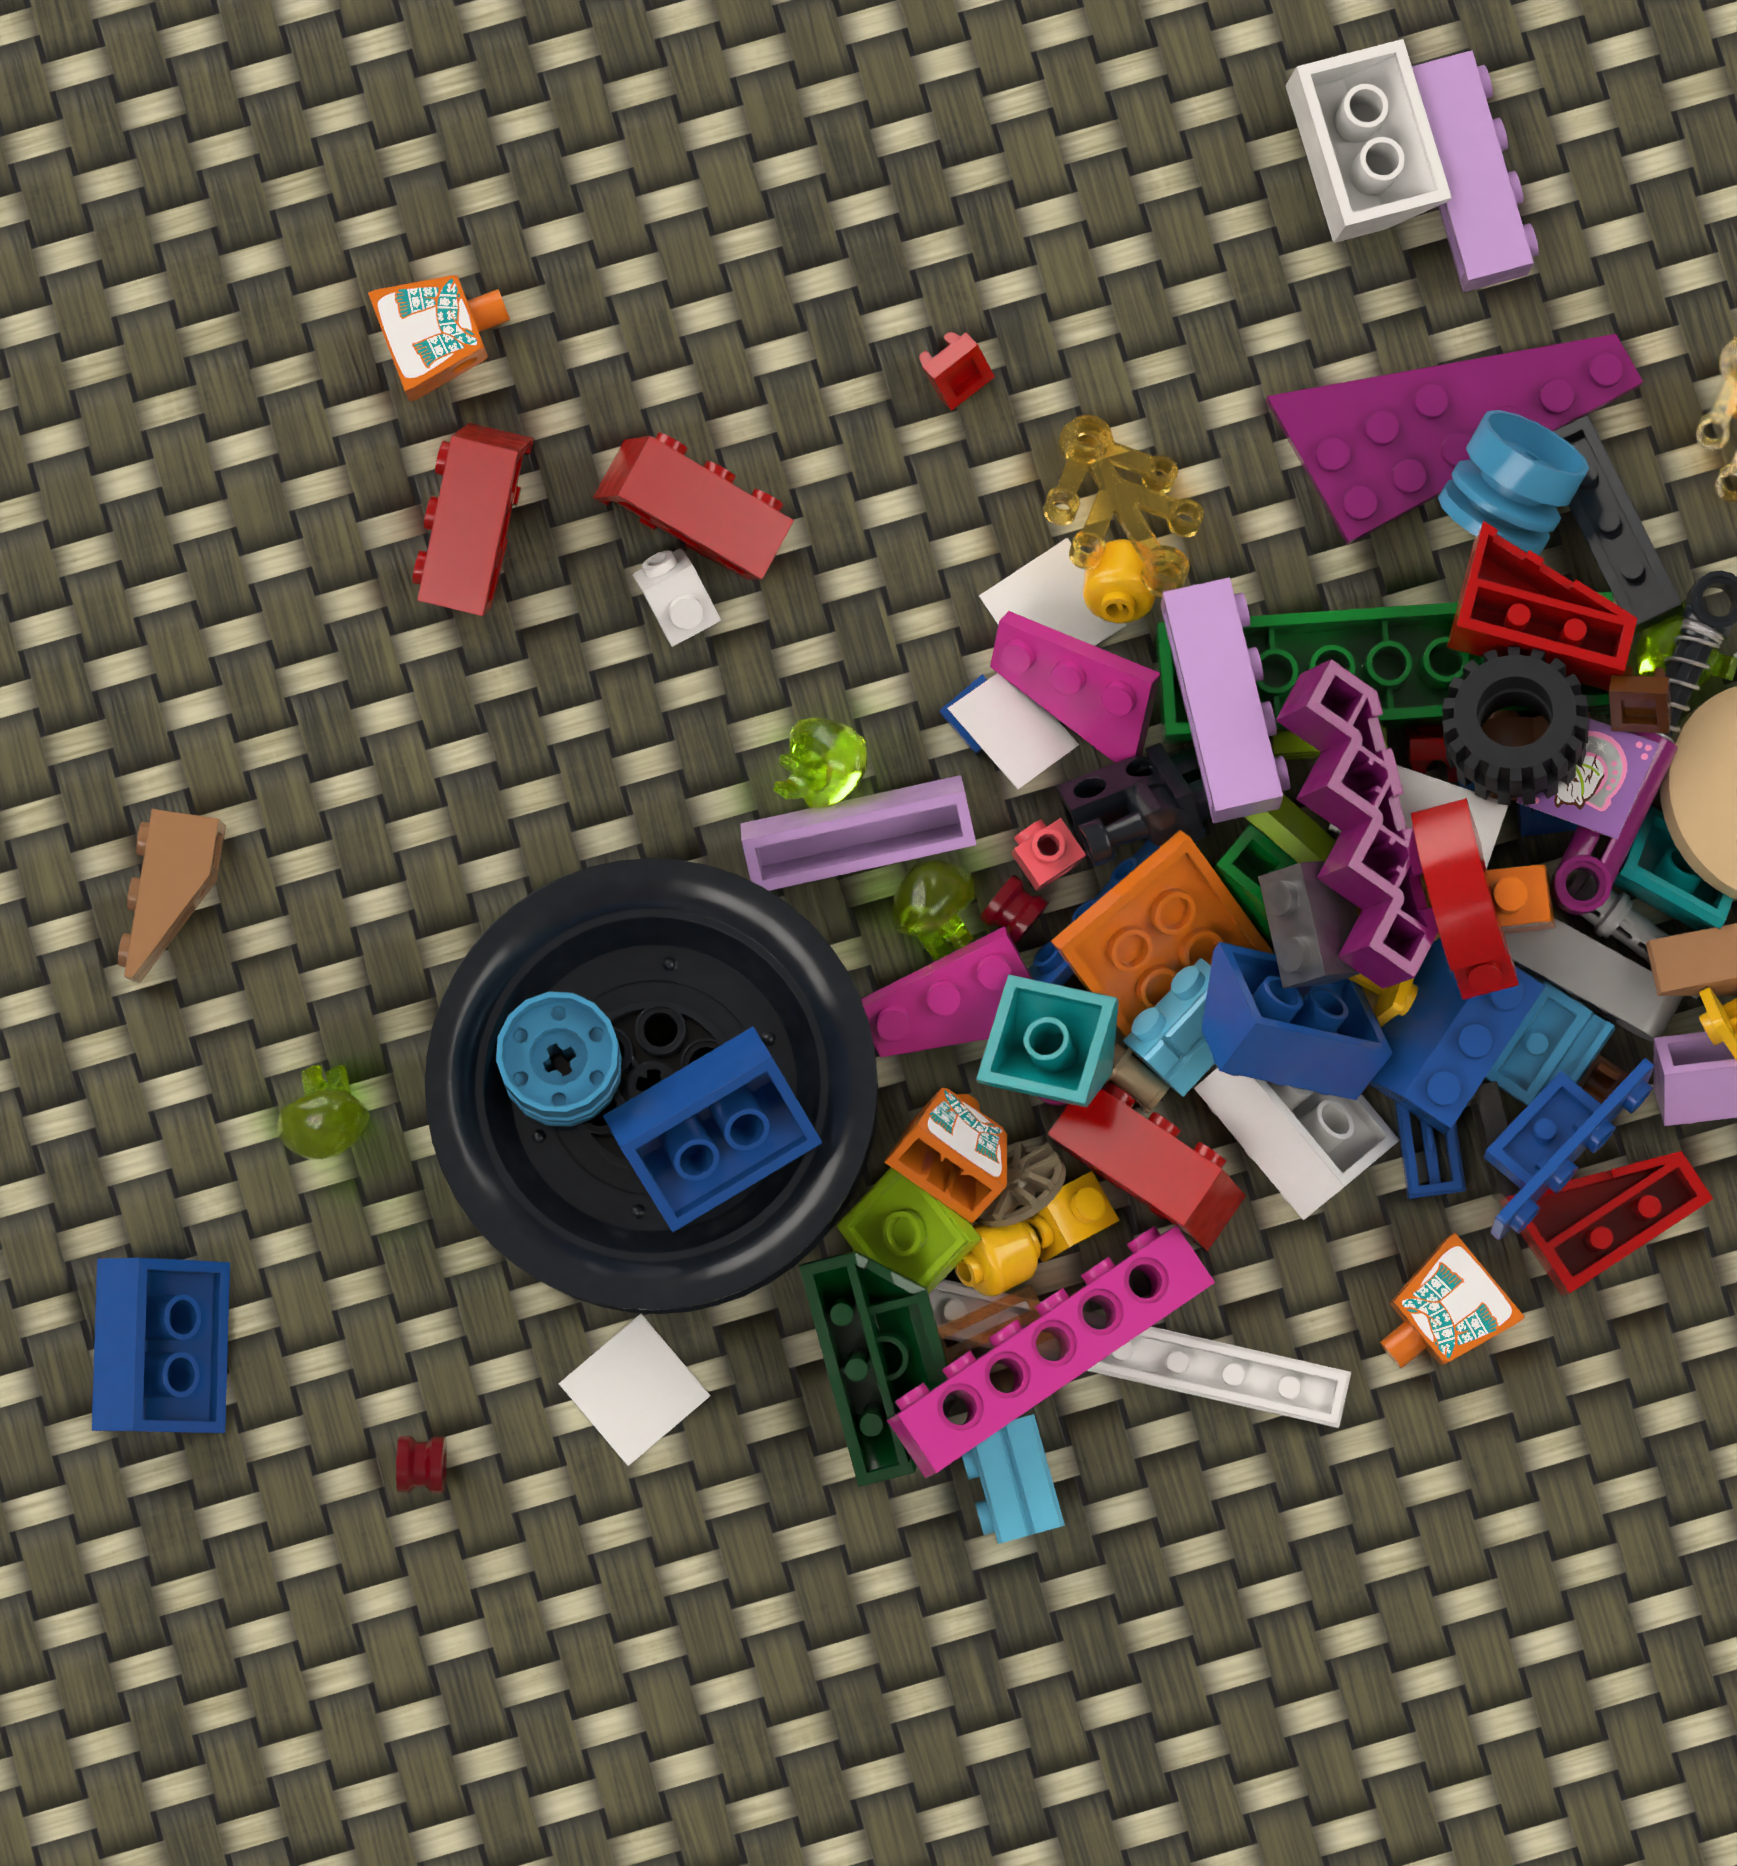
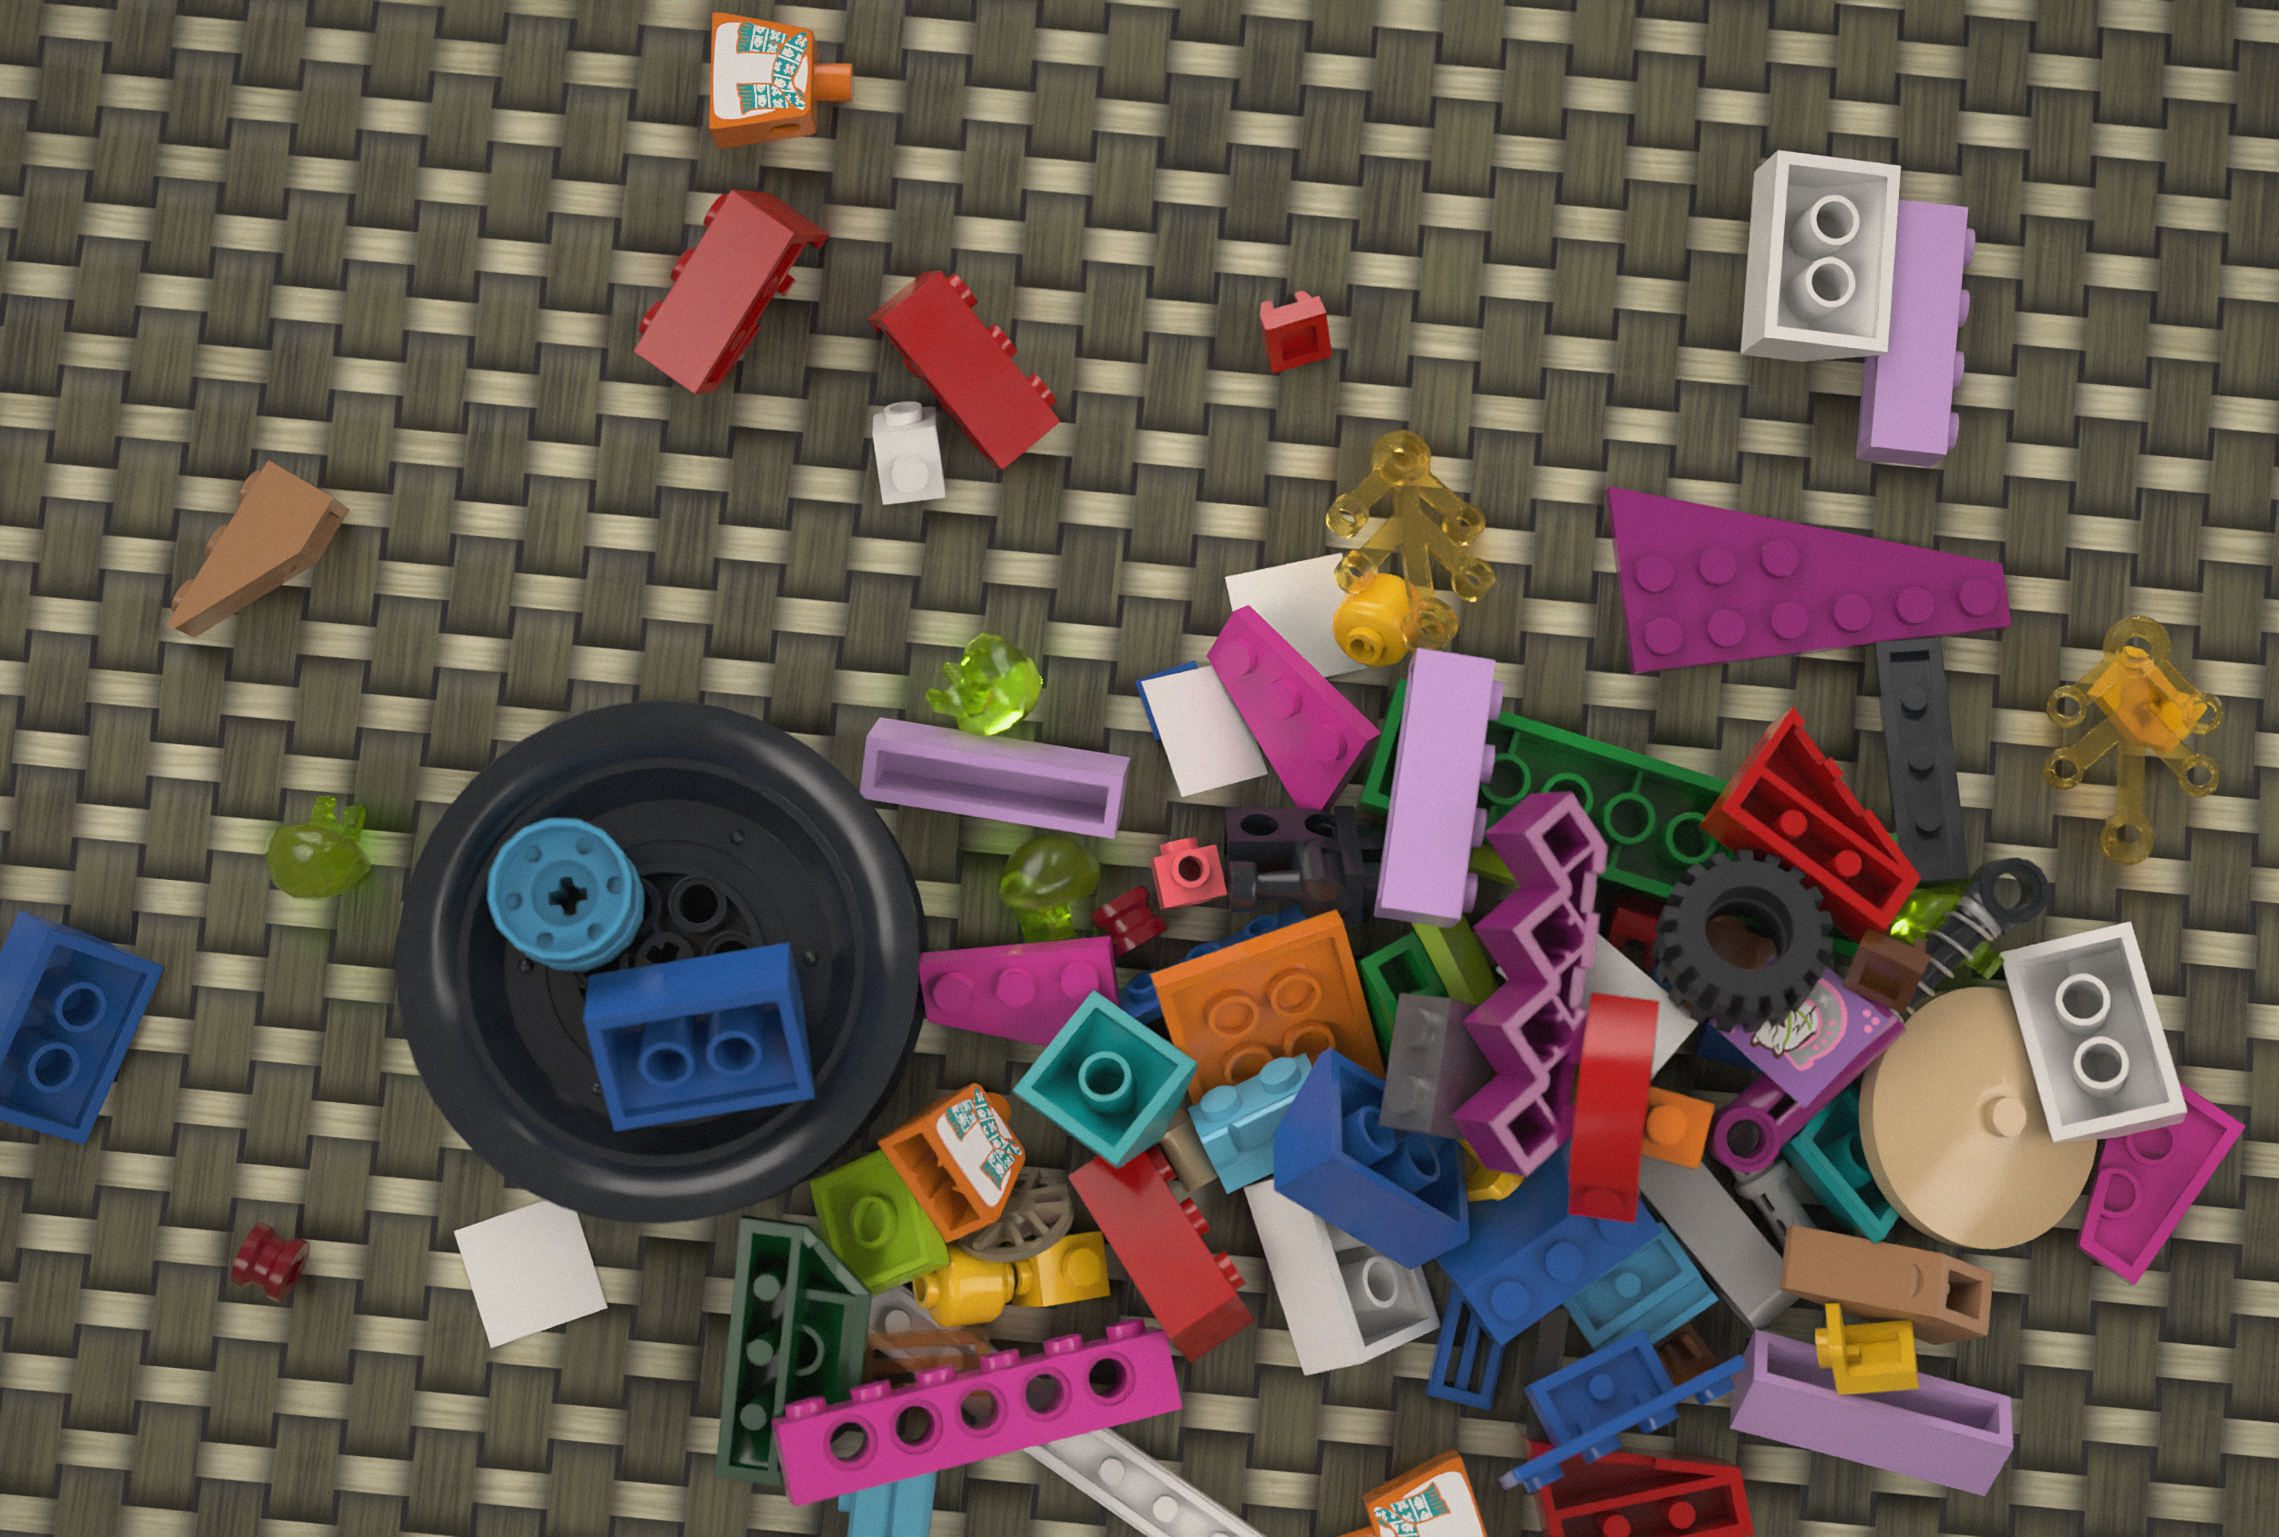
camera: 15 degrees right, 0 degrees up
dark azure wheel [1438,410,1590,555] -> none

